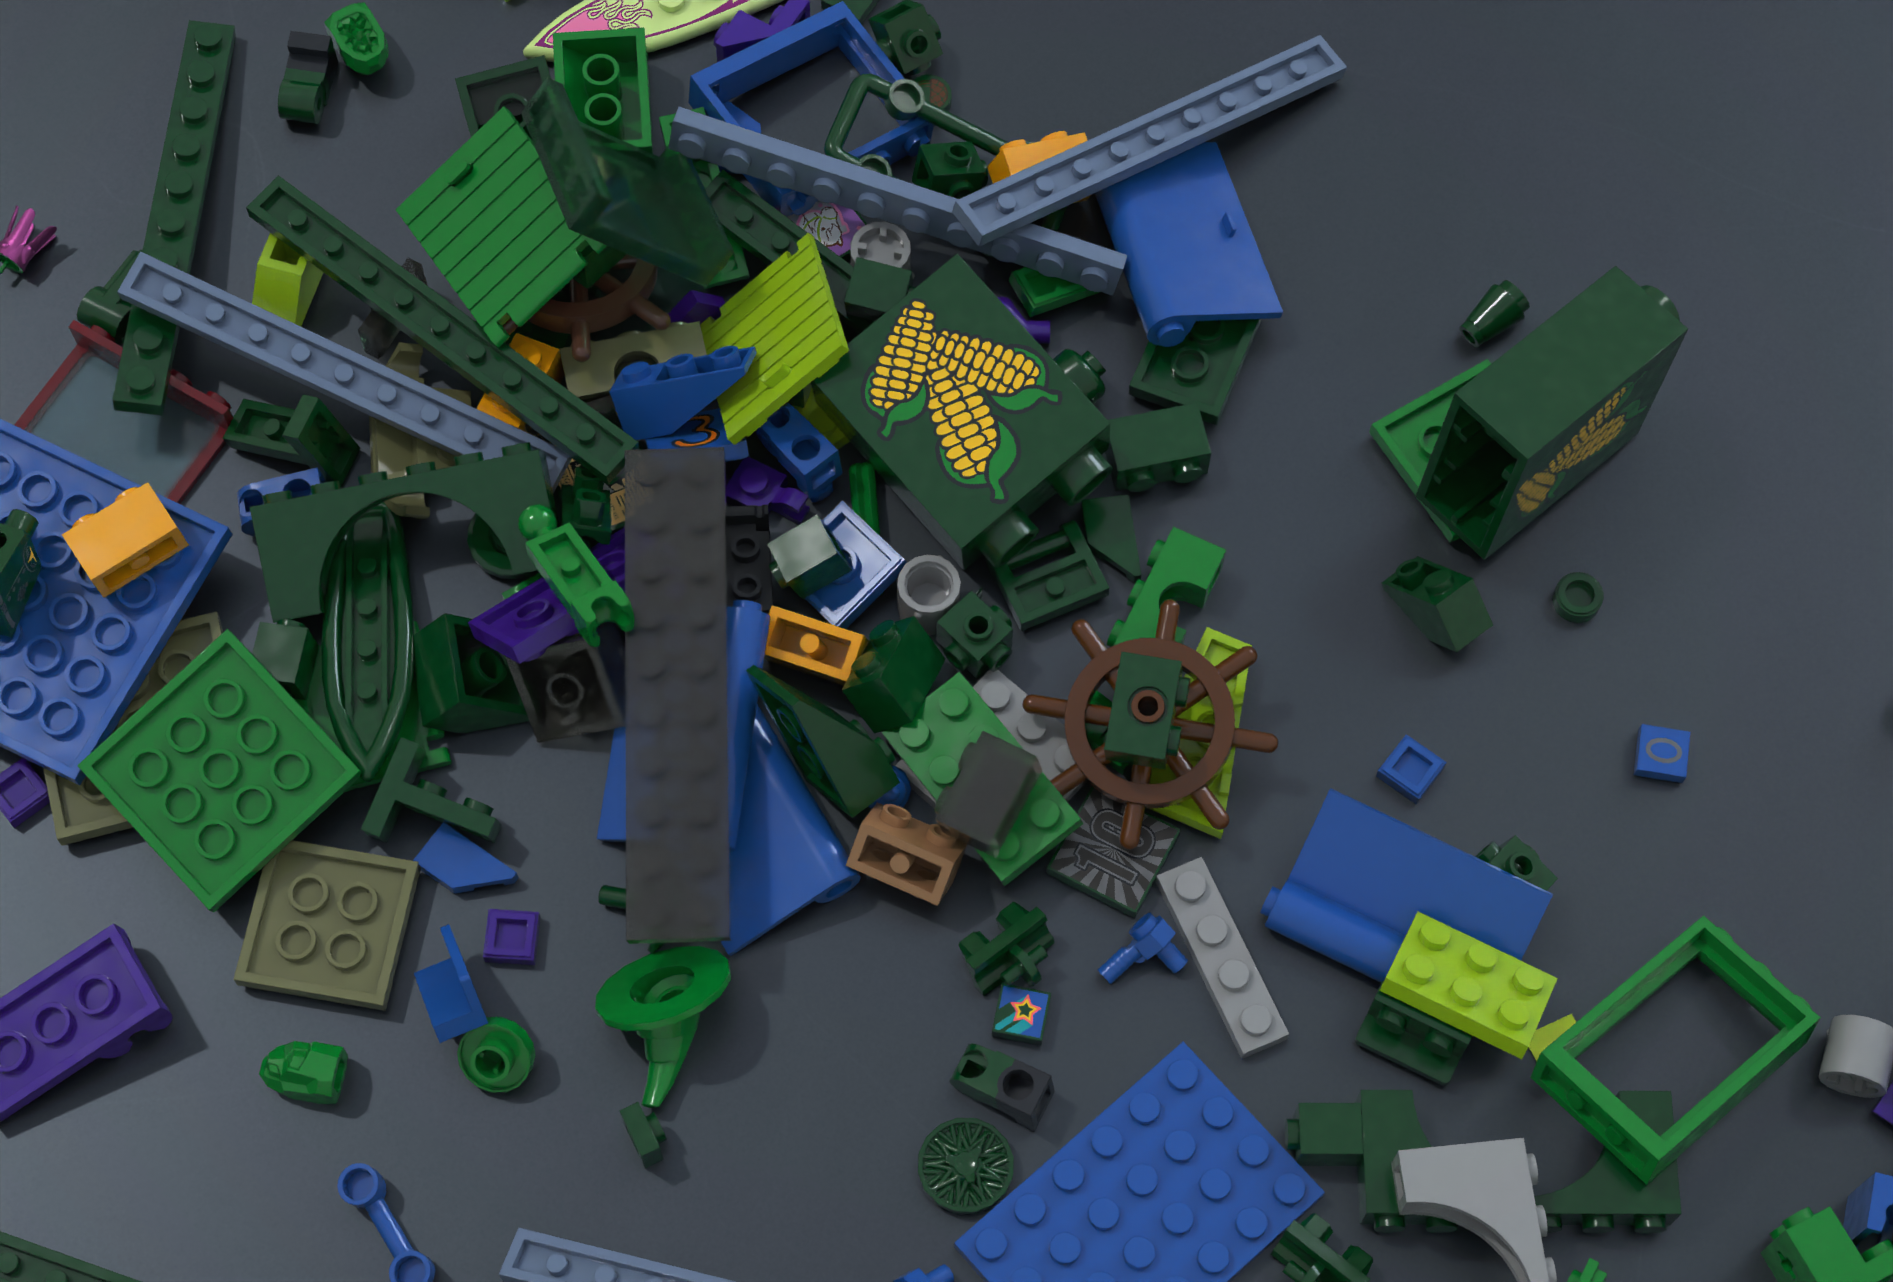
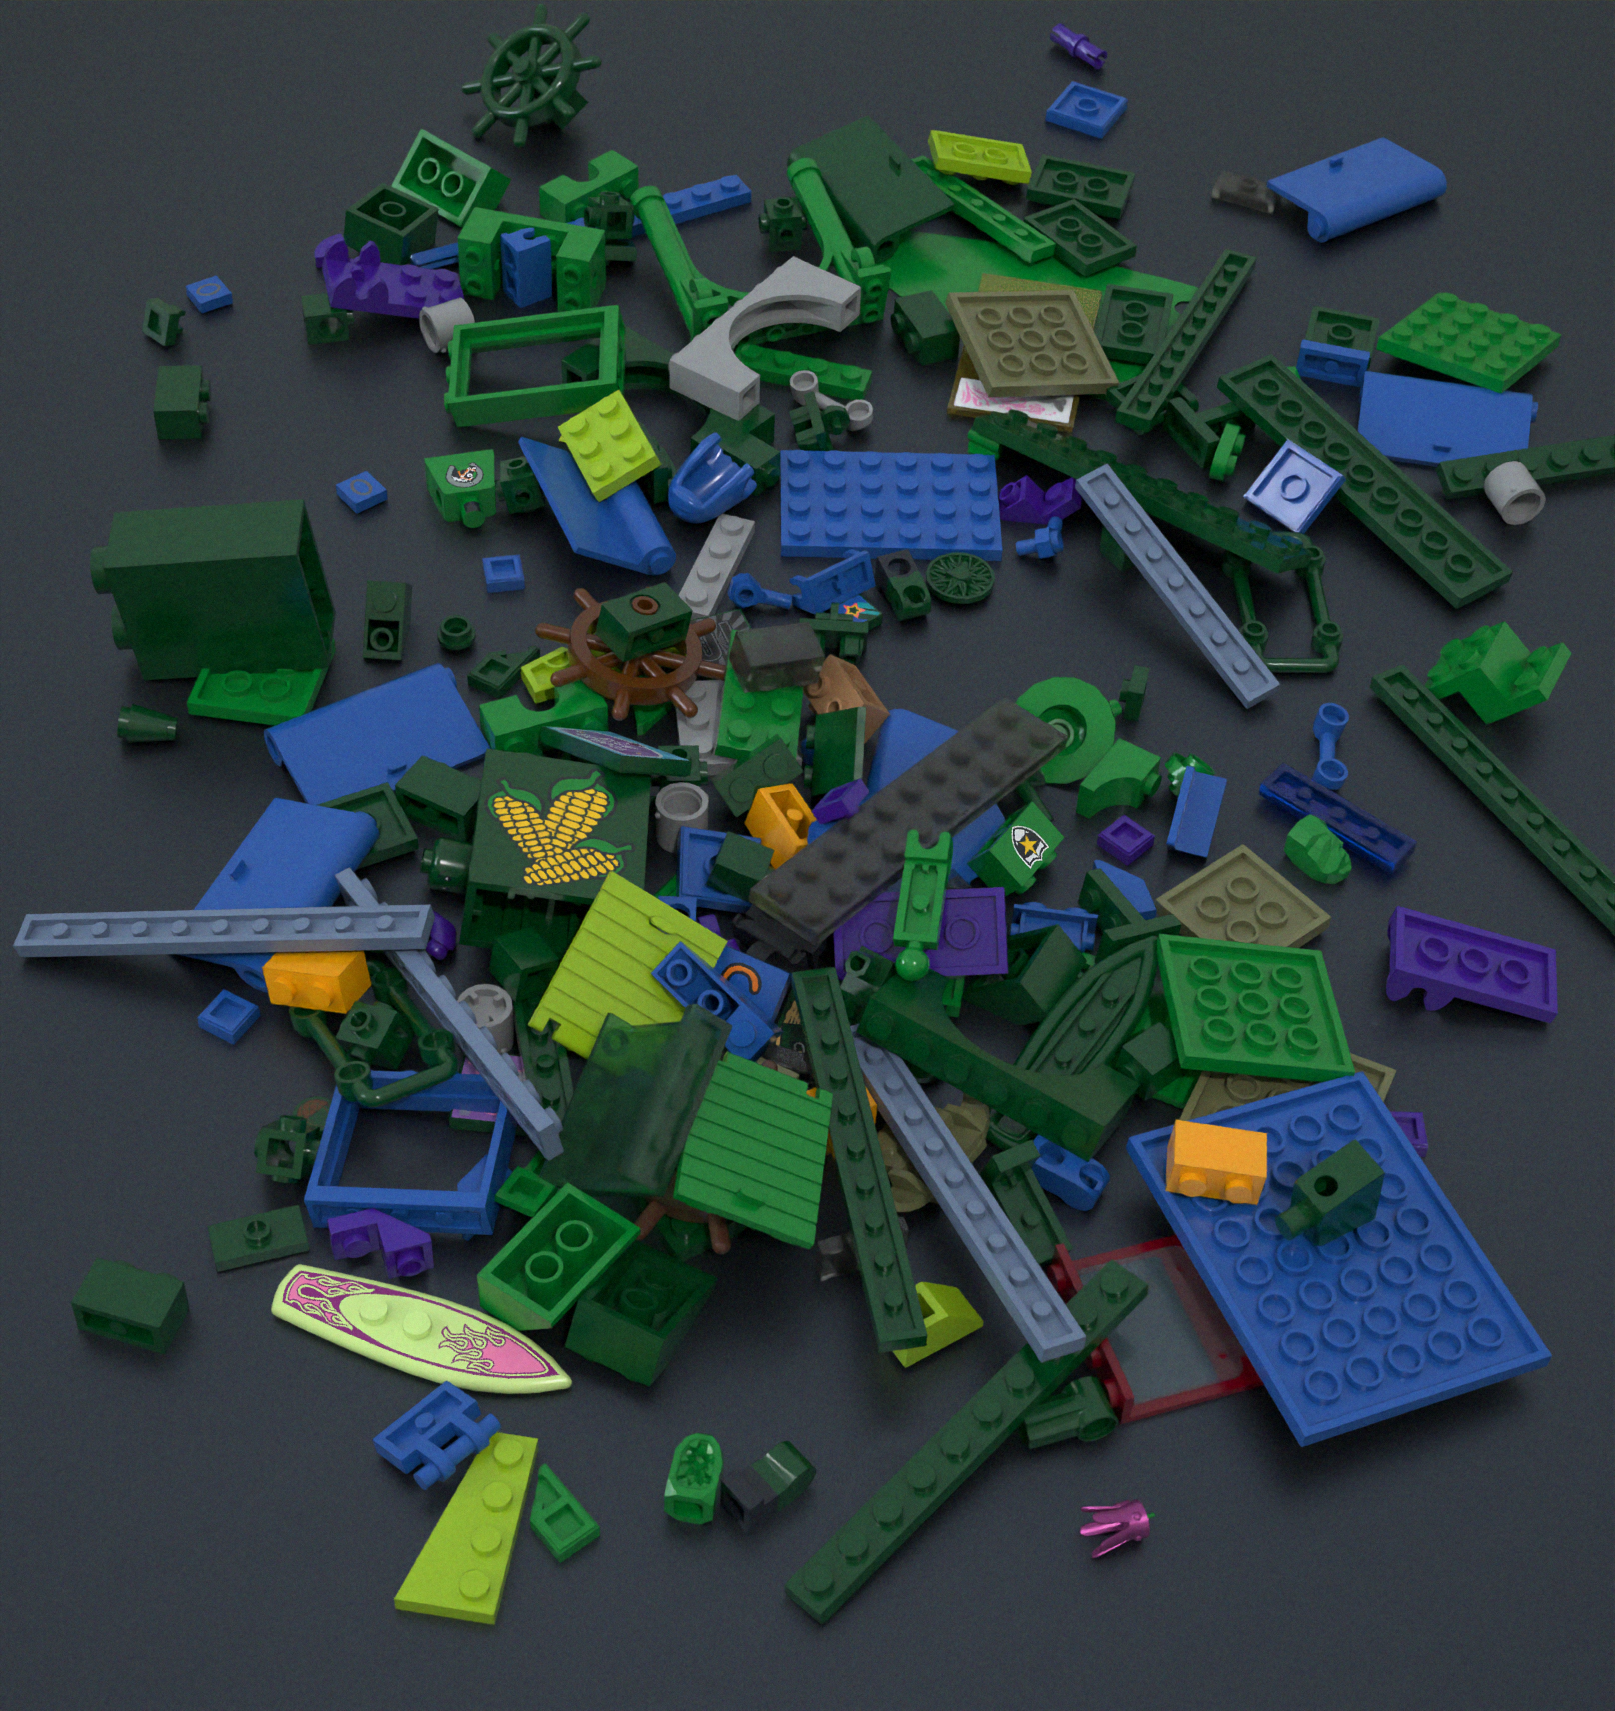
camera: 140 degrees left, 20 degrees down
none -> blue tile [197,989,260,1045]
none -> blue door [264,663,491,805]
none -> green torso [424,449,496,528]
none -> dark green plate [437,615,476,650]
none -> dark green tile [467,646,540,699]
none -> dark green tile [540,726,692,777]
none -> blue hair [668,433,757,524]
none -> blue hinge [789,549,876,614]
none -> dark purple plate [811,778,869,825]
none -> green brick [967,801,1065,896]
none -> blue hinge [1010,902,1098,953]
none -> green arch [1076,738,1162,819]
none -> clear blue plate [1258,762,1417,874]

